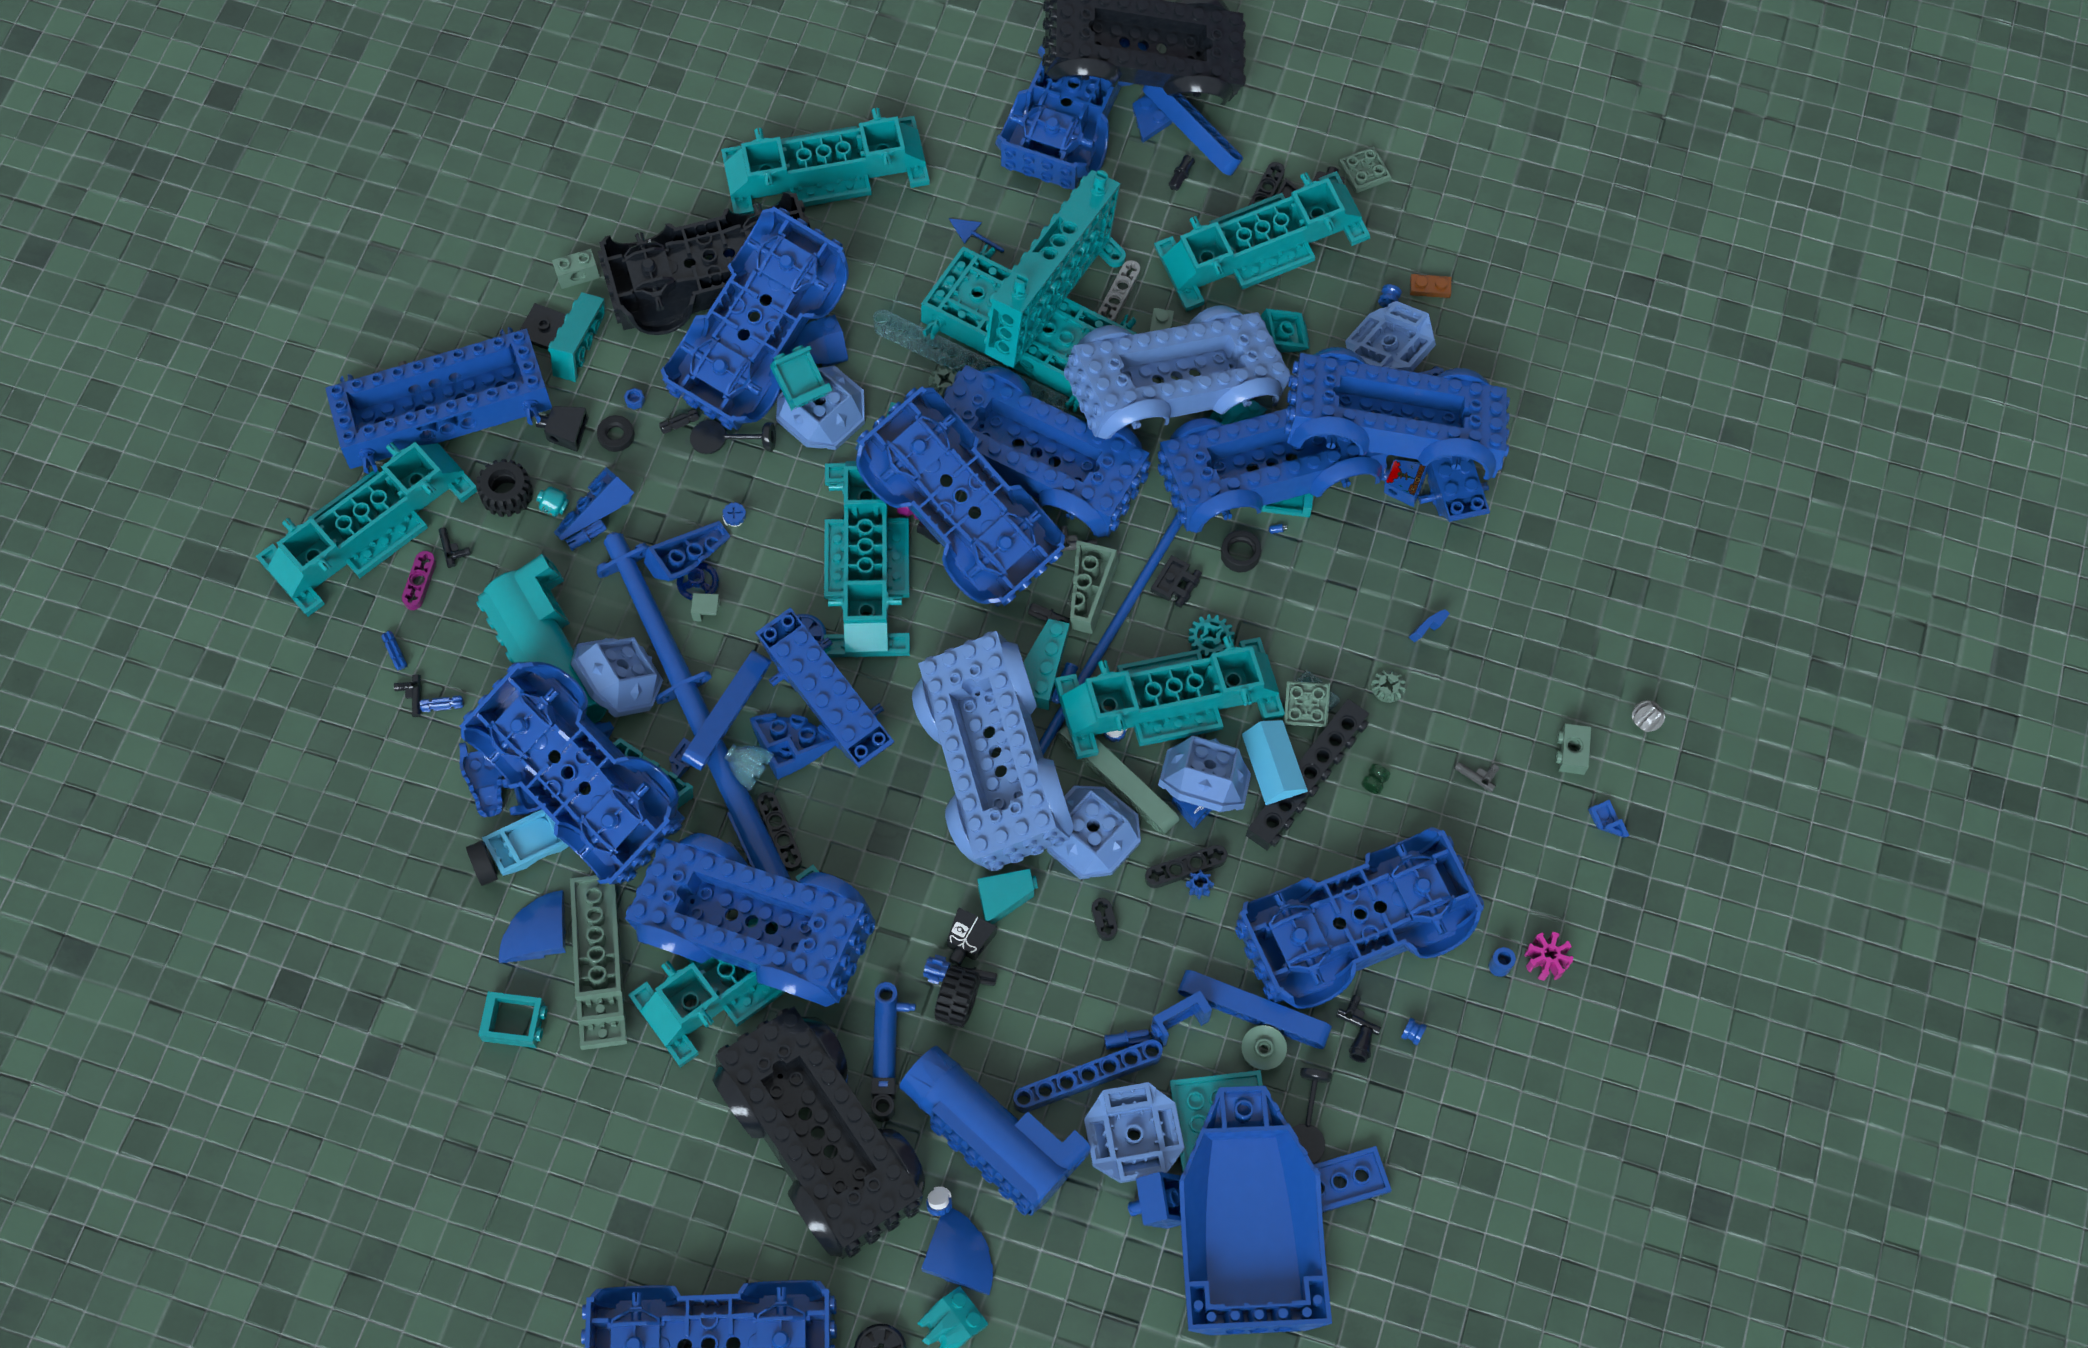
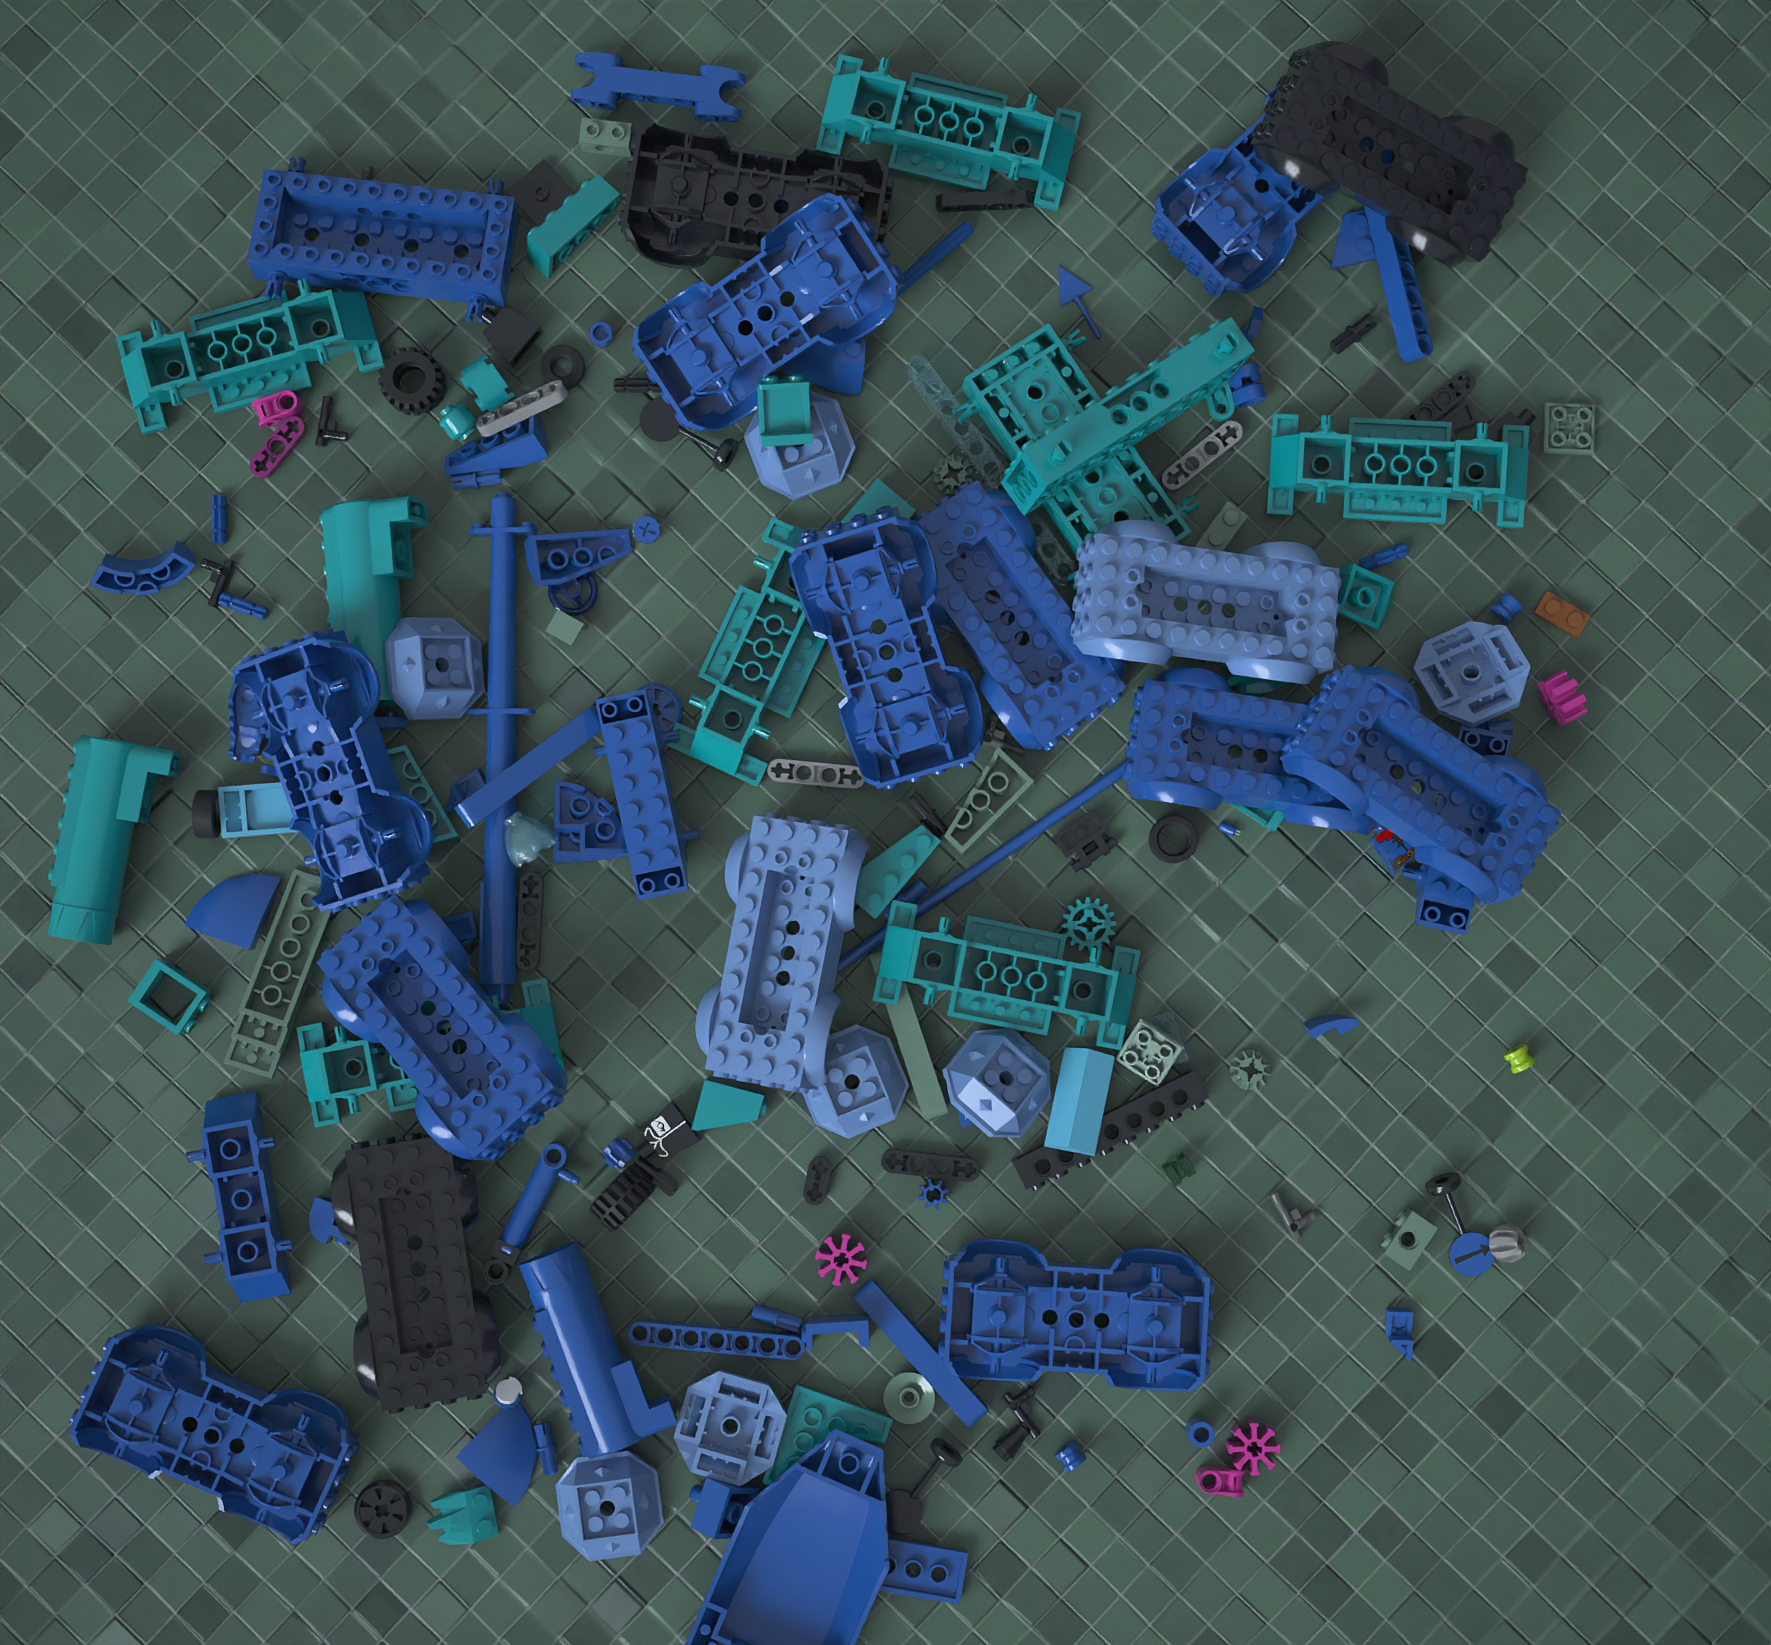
camera: 30 degrees right, 20 degrees up
none -> teal piece [47,735,181,945]
none -> blue brick [89,540,196,596]
none -> blue piece [186,1091,294,1303]
none -> dark pink piece [251,390,304,428]
none -> blue brick [309,1195,351,1245]
none -> teal brick [459,353,515,413]
none -> light grey beam [475,380,568,437]
none -> blue axle [533,1421,559,1475]
none -> medium blue piece [555,1449,665,1561]
none -> blue piece [570,52,746,123]
none -> light grey beam [767,759,865,789]
none -> dark pink gear [815,1231,867,1286]
none -> blue axle [898,221,973,296]
none -> black beam [935,190,1033,212]
none -> dark pink piece [1194,1465,1246,1497]
none -> blue wheel [1228,363,1267,408]
none -> blue axle [1359,543,1409,570]
none -> piece [1425,1172,1494,1277]
none -> lime wheel [1503,1044,1536,1074]
none -> dark pink gear [1536,670,1588,727]

